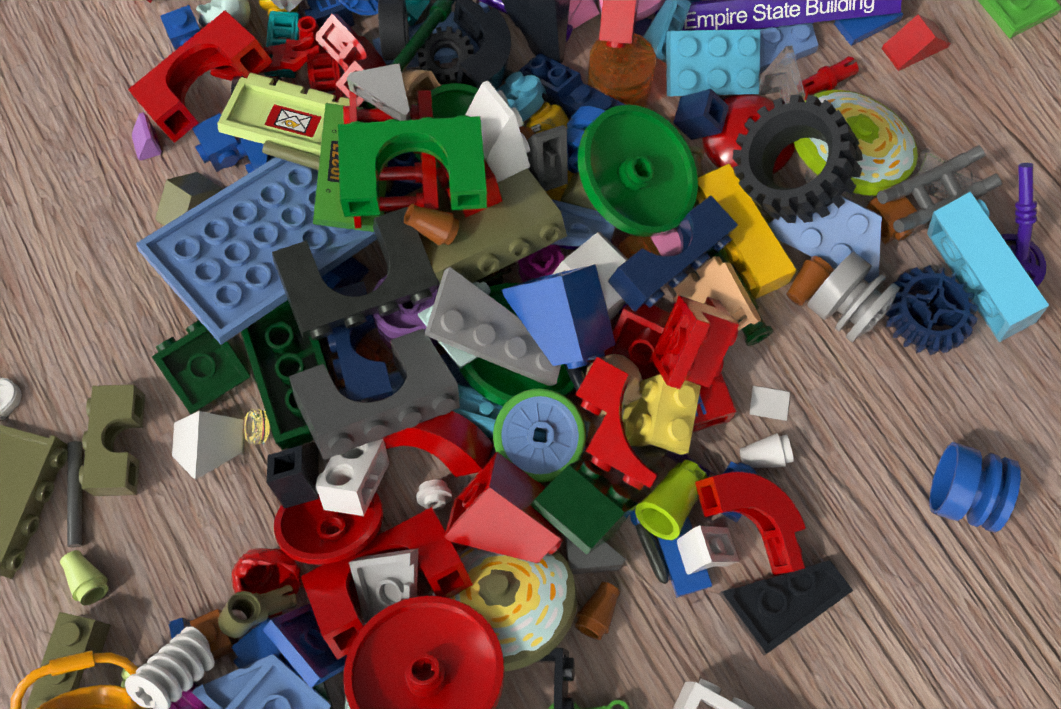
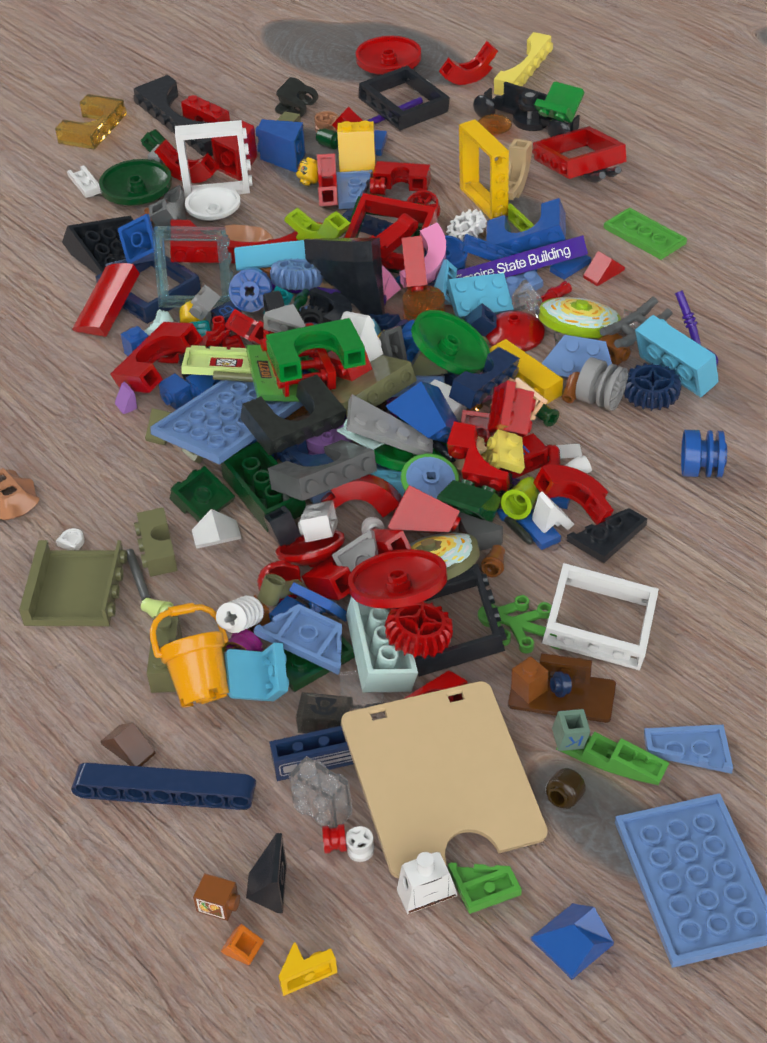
camera: 10 degrees left, 25 degrees down
clear tile [243,409,270,444] -> none
dark orange cone [404,204,459,245] -> none
black tyre [733,94,863,223] -> none
none -> red arm [544,444,560,466]

